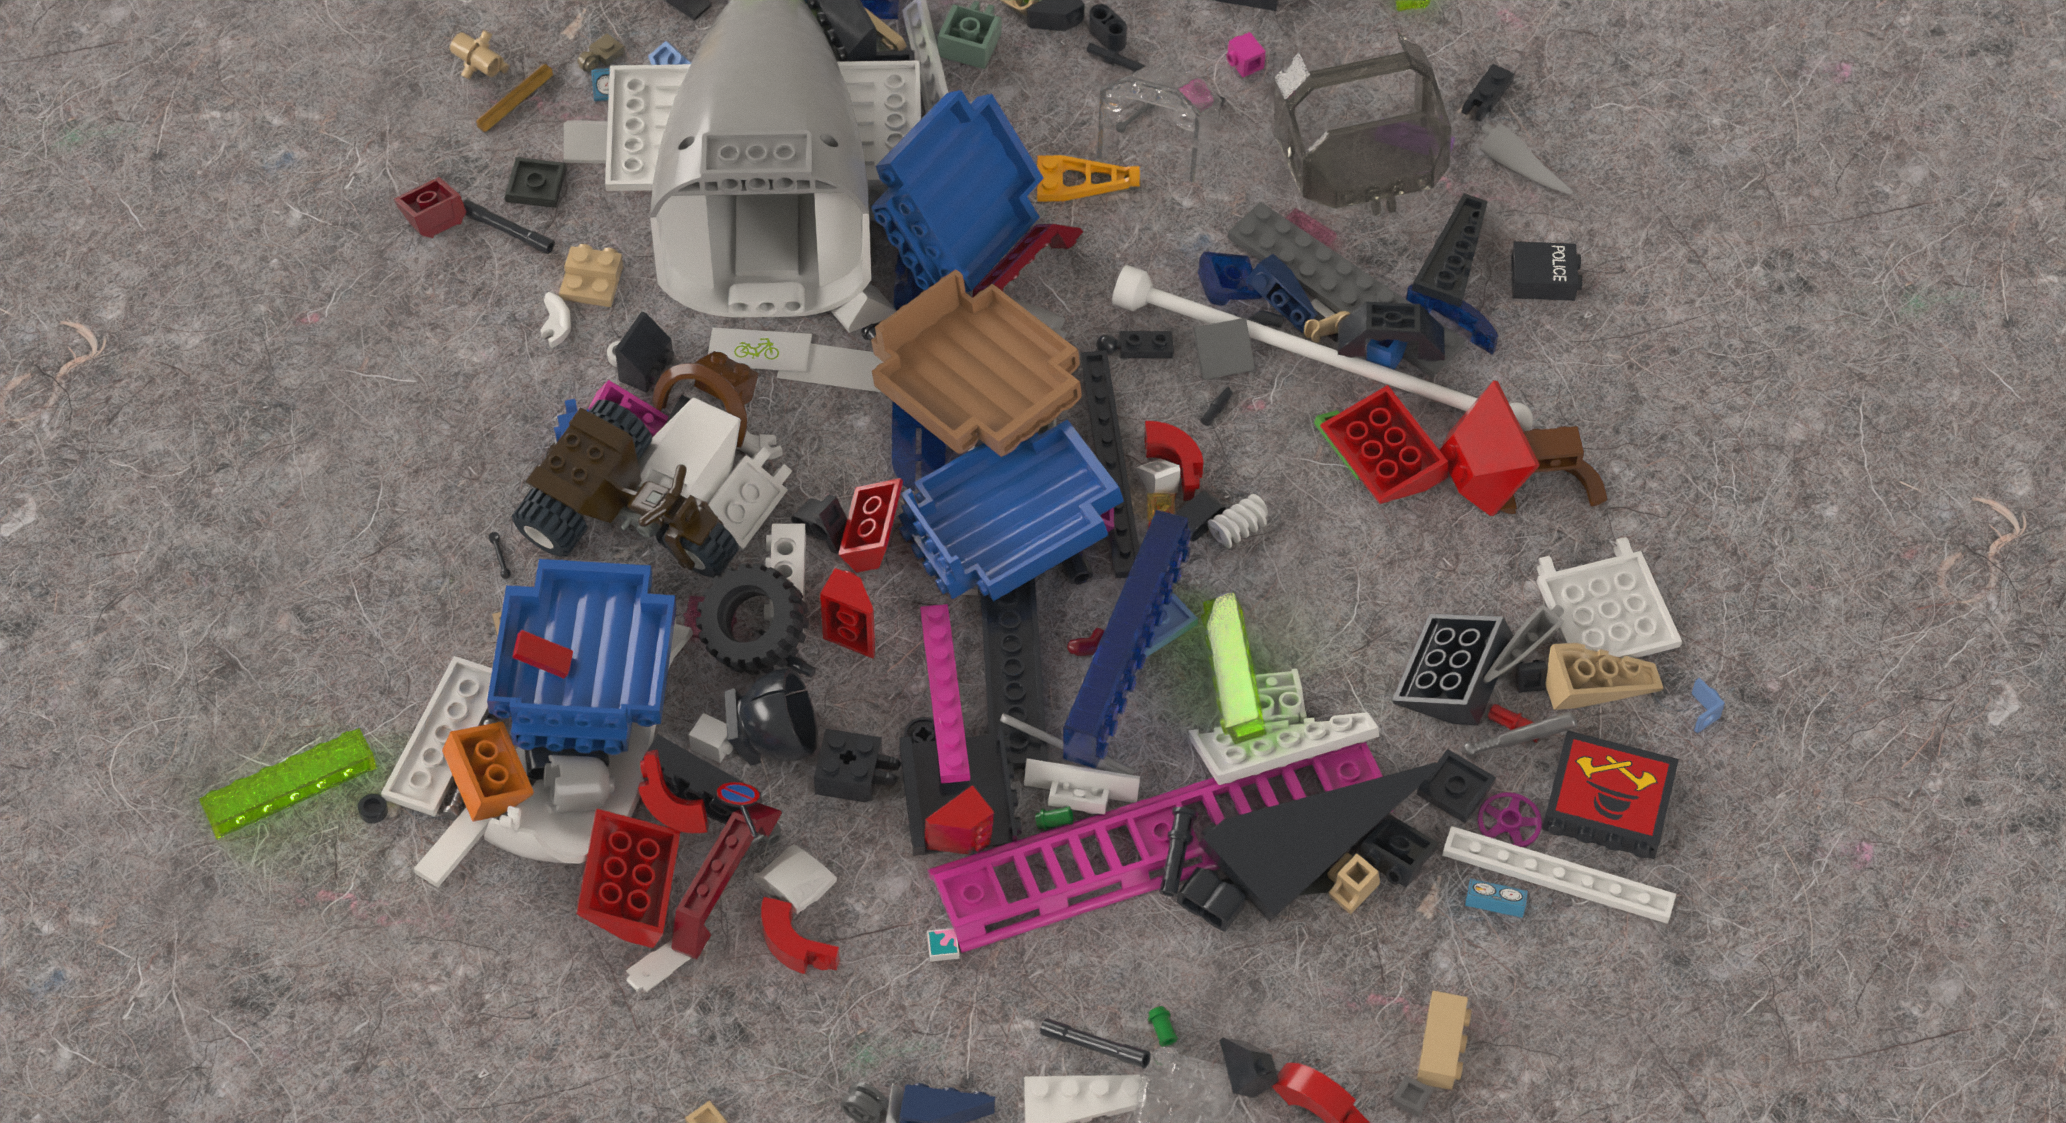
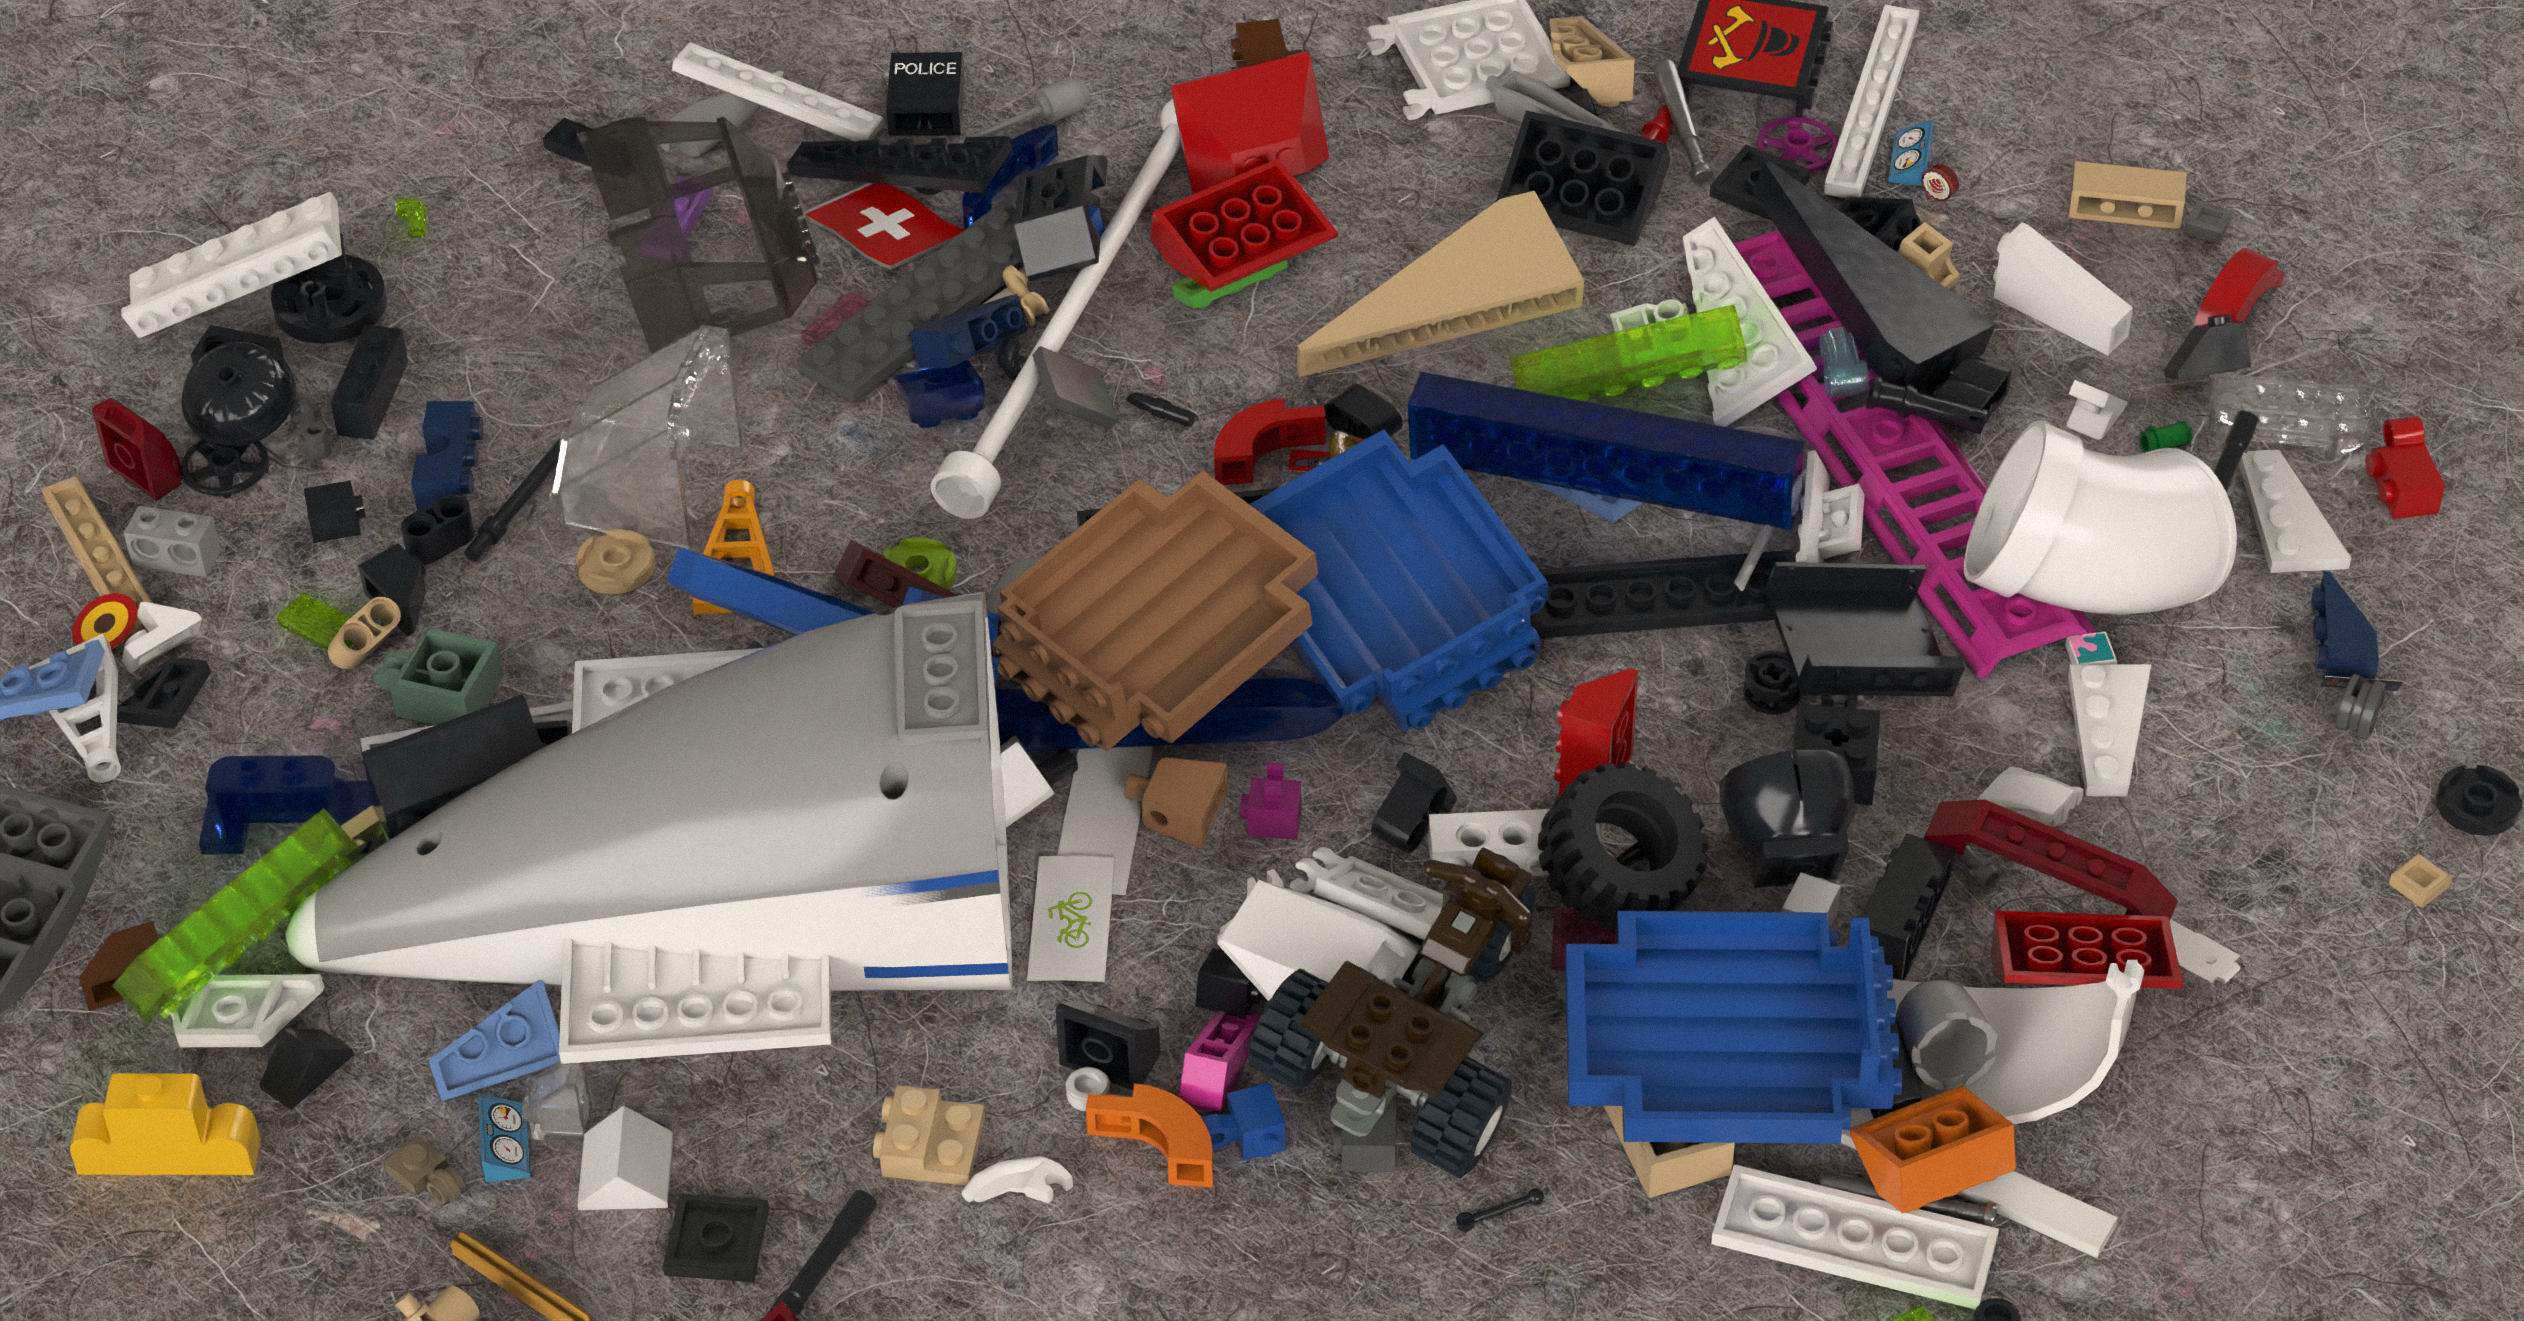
camera: 90 degrees left, 10 degrees down
red tile [512,630,573,678] -> none
red arch [638,750,709,833] -> none
reddish brown piece [652,351,759,448] -> none
piece [716,782,760,838] -> none
red arch [761,897,840,974] -> none
red slope [838,478,903,573] -> none
dark pink plate [920,604,970,783] -> none
red slope [924,785,994,855] -> none
green pin [1035,806,1074,831] -> none
dark red arm [1067,628,1107,656] -> none
black plate [1096,331,1174,359] -> none
white slope [1136,459,1180,501] -> none
white piece [1207,494,1268,549] -> none
dark pink brick [1226,32,1266,77] -> none
none -> dark blue arch [411,401,484,510]
none -> tan tile [575,529,656,595]
none -> white tile [672,42,884,141]
none -> flag [796,76,1090,270]
none -> lime tile [882,537,957,590]
none -> orange arch [1086,1083,1214,1188]
none -> medium nougat torso [1124,757,1228,849]
none -> magenta brick [1240,763,1302,840]
none -> tan slope [1297,191,1584,377]
none -> clear light blue piece [1819,327,1869,398]
none -> tile [1921,163,1959,202]
none -> white cylinder [1964,420,2237,615]
none -> white slope [1993,222,2133,356]
none -> white slope [2067,380,2127,440]
none -> white wing [2068,664,2151,796]

